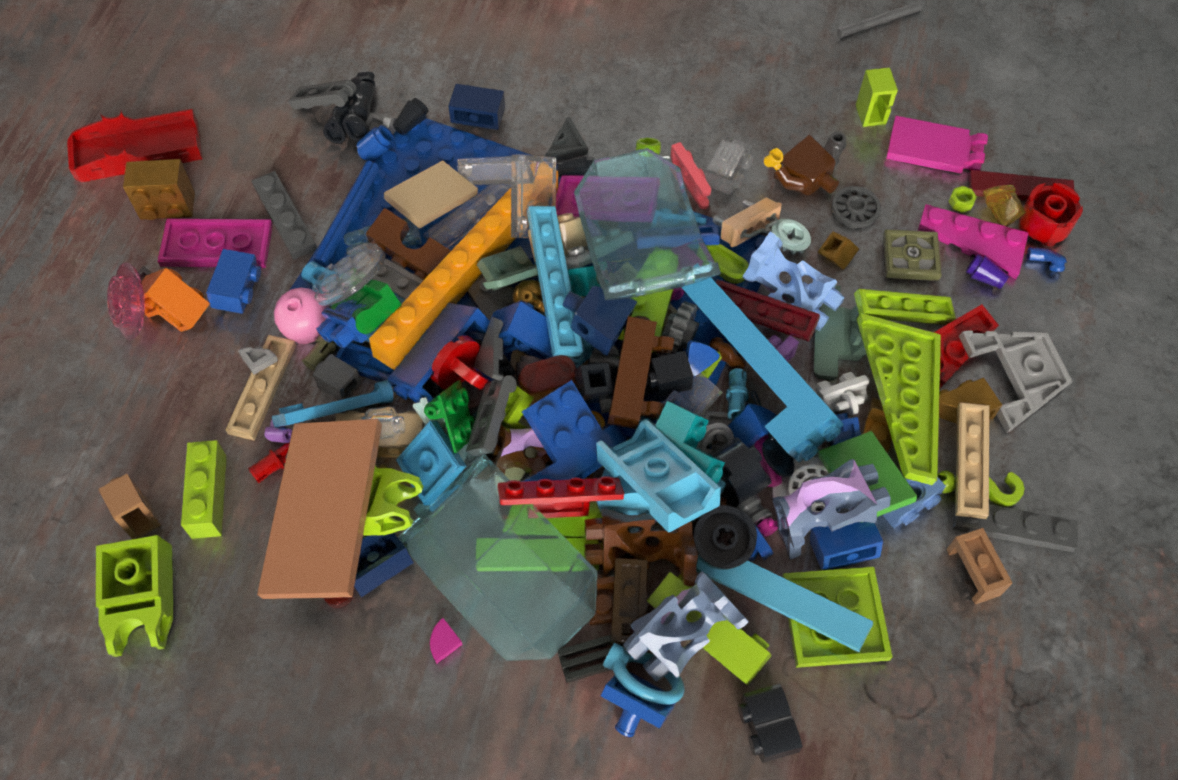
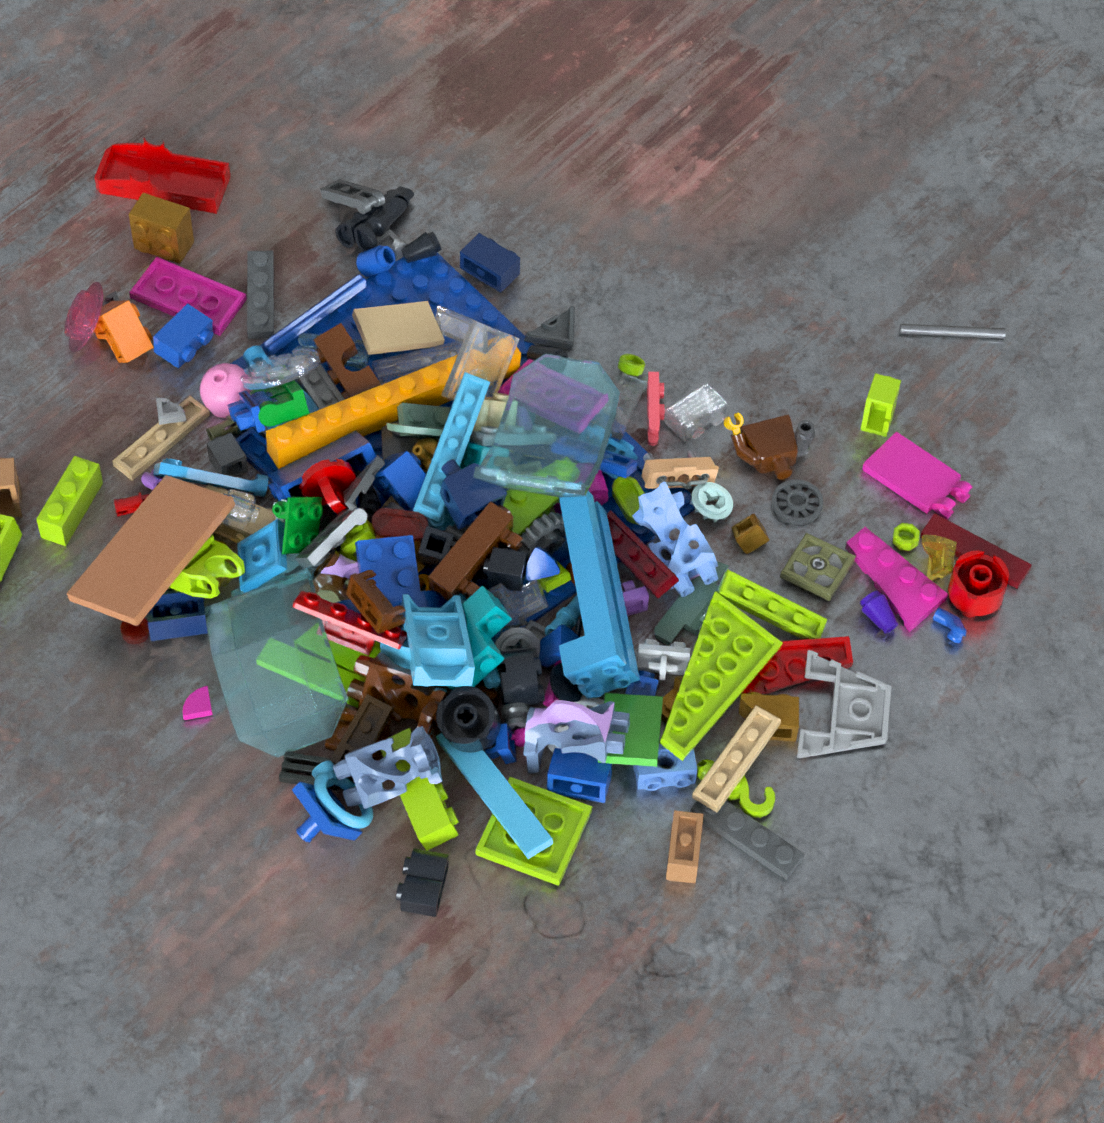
camera: 25 degrees right, 5 degrees down
none -> reddish brown hinge [346,570,406,634]

